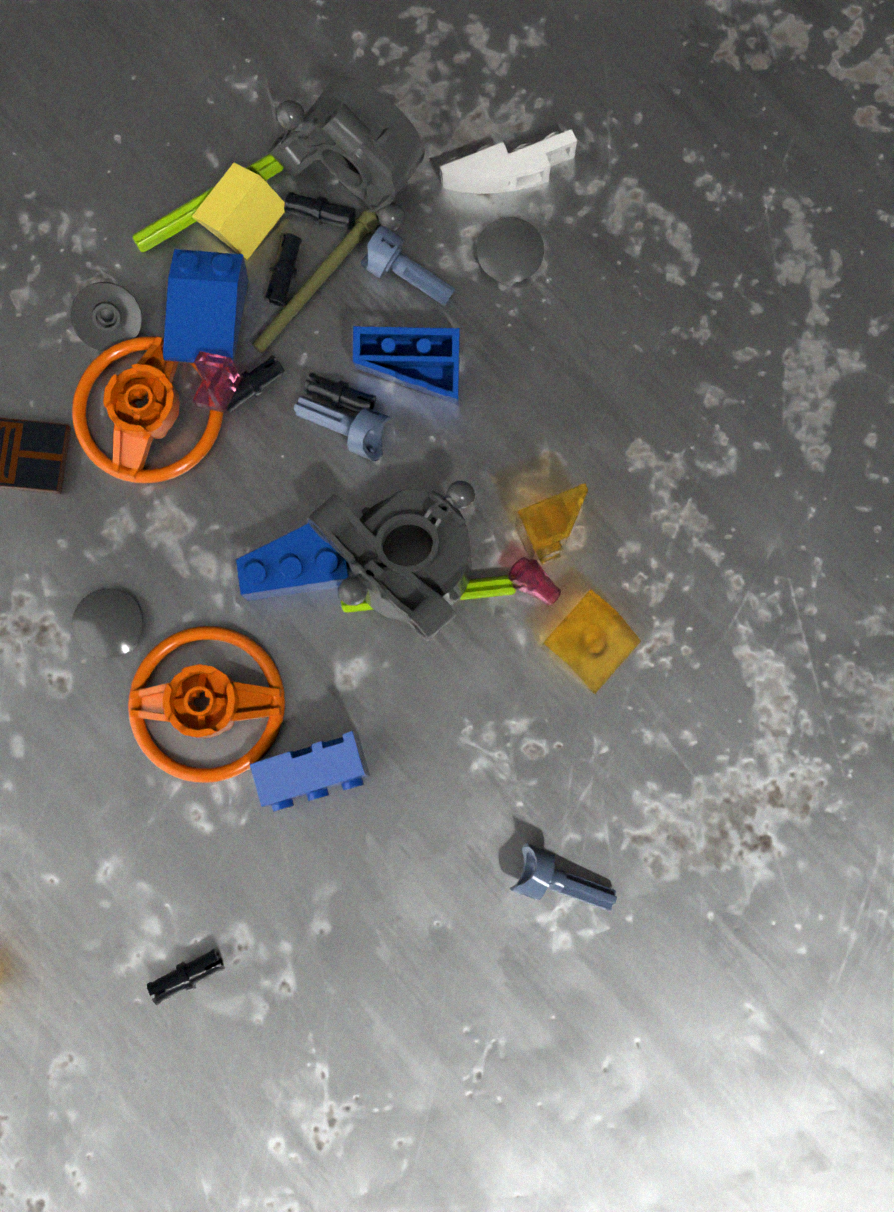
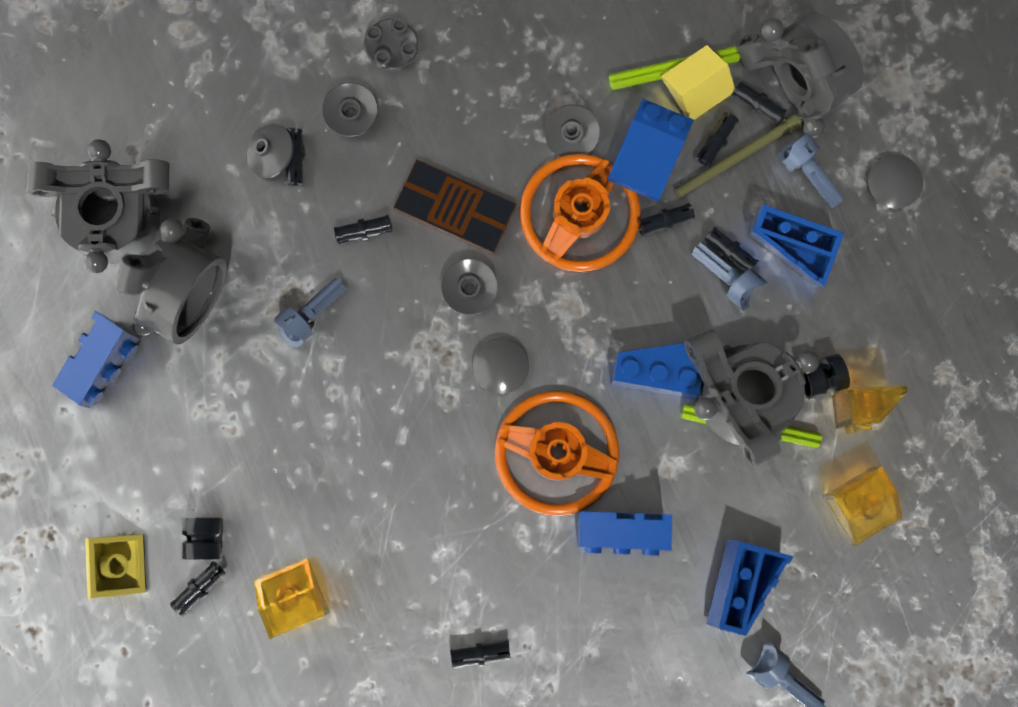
camera: 10 degrees right, 0 degrees up
clear pink panel [193,351,241,412] -> none
white slope [440,129,577,194] -> none
clear pink cone [508,557,561,606] -> none
none -> dark grey dish [441,259,498,315]
none -> blue wedge [707,539,794,636]
none -> black wheel [803,353,850,400]

